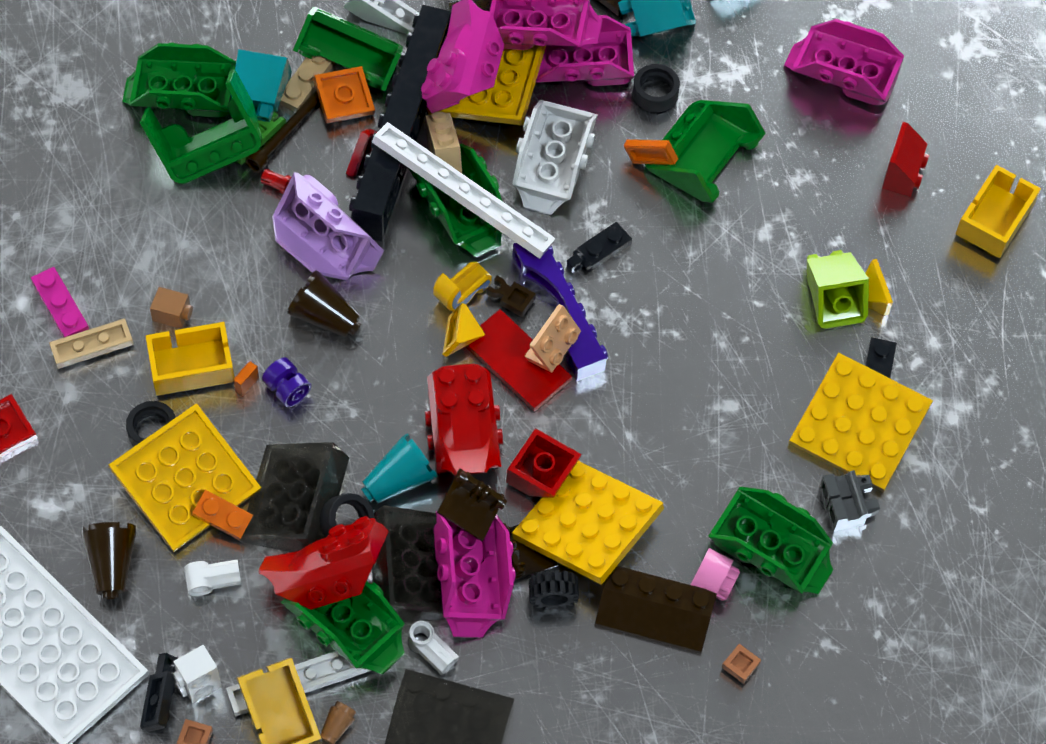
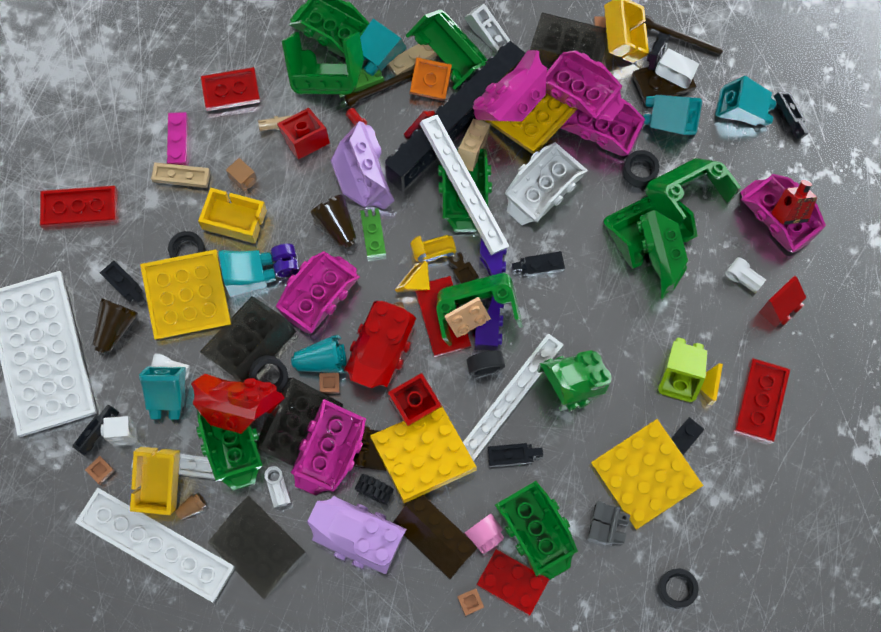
camera: 30 degrees right, 10 degrees up
orange plate [192,490,253,541] -> none
orange tile [234,361,259,397] -> none
dark brown hinge [437,469,507,542] -> none
orange tile [623,139,678,165] -> none
yellow piece [956,165,1041,258] -> none
none -> black hinge [100,261,146,306]
none -> teal hips [139,367,186,420]
none -> red plate [201,67,260,111]
none -> teal hips [218,250,276,297]
none -> tan pin [258,115,293,132]
none -> dark pink slope [276,251,360,334]
none -> red slope [277,108,330,160]
none -> lavender slope [307,496,407,574]
none -> nougat plate [319,373,340,394]
none -> bright green hinge [360,208,386,258]
none -> green windscreen [436,273,523,346]
none -> white plate [463,334,564,461]
none -> black tyre [466,350,505,376]
none -> red plate [476,549,550,616]
none -> black hinge [487,443,543,467]
none -> green slope [537,350,611,412]
none -> green slope [637,210,688,302]
none -> green windscreen [645,158,741,227]
none -> black tyre [657,568,699,609]
none -> white piece [725,257,766,294]
none -> red tile [734,358,790,443]
none -> red torso [771,180,817,225]

